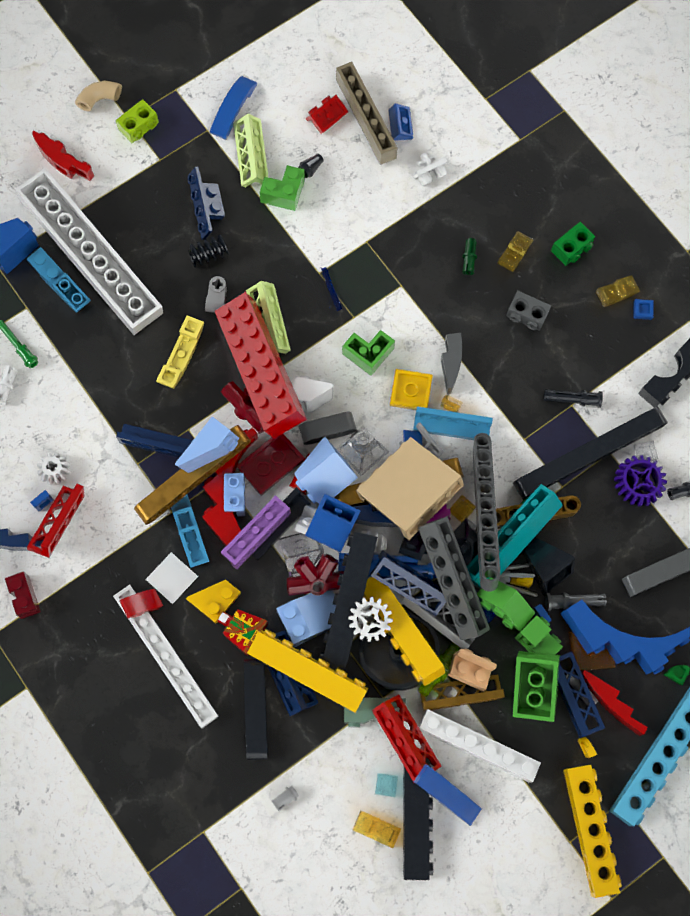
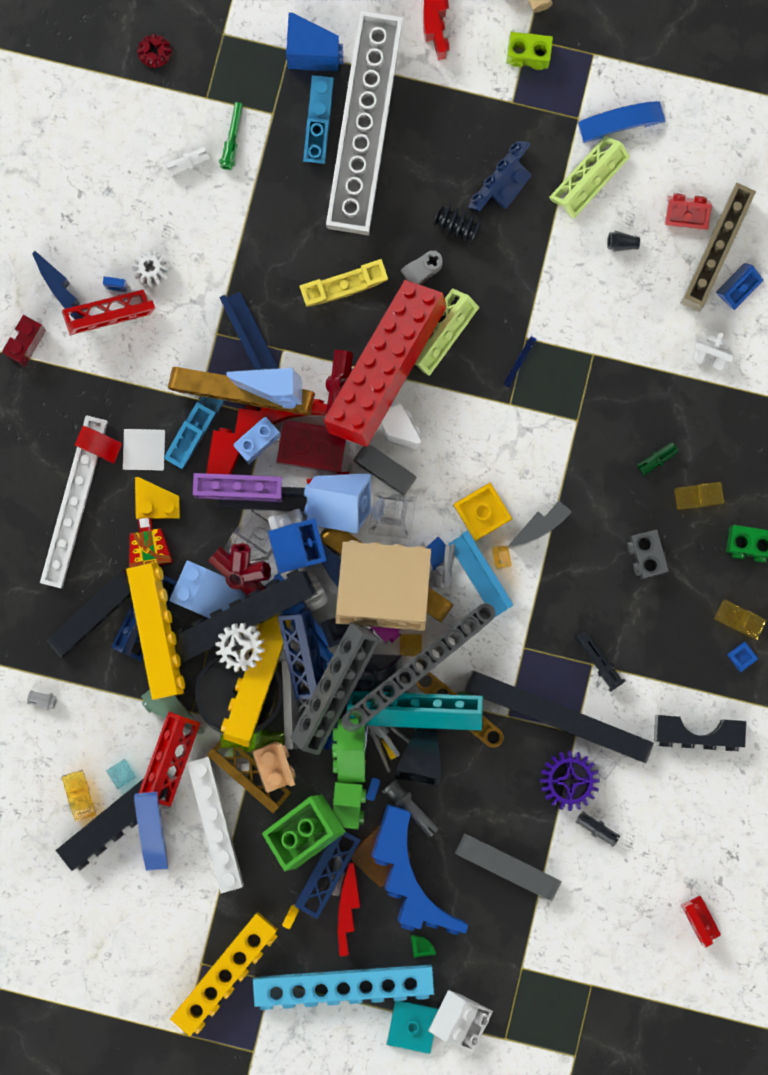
camera: 50 degrees right, 10 degrees up
bright green brick [260,165,305,211] -> none
bright green brick [342,330,395,376] -> none

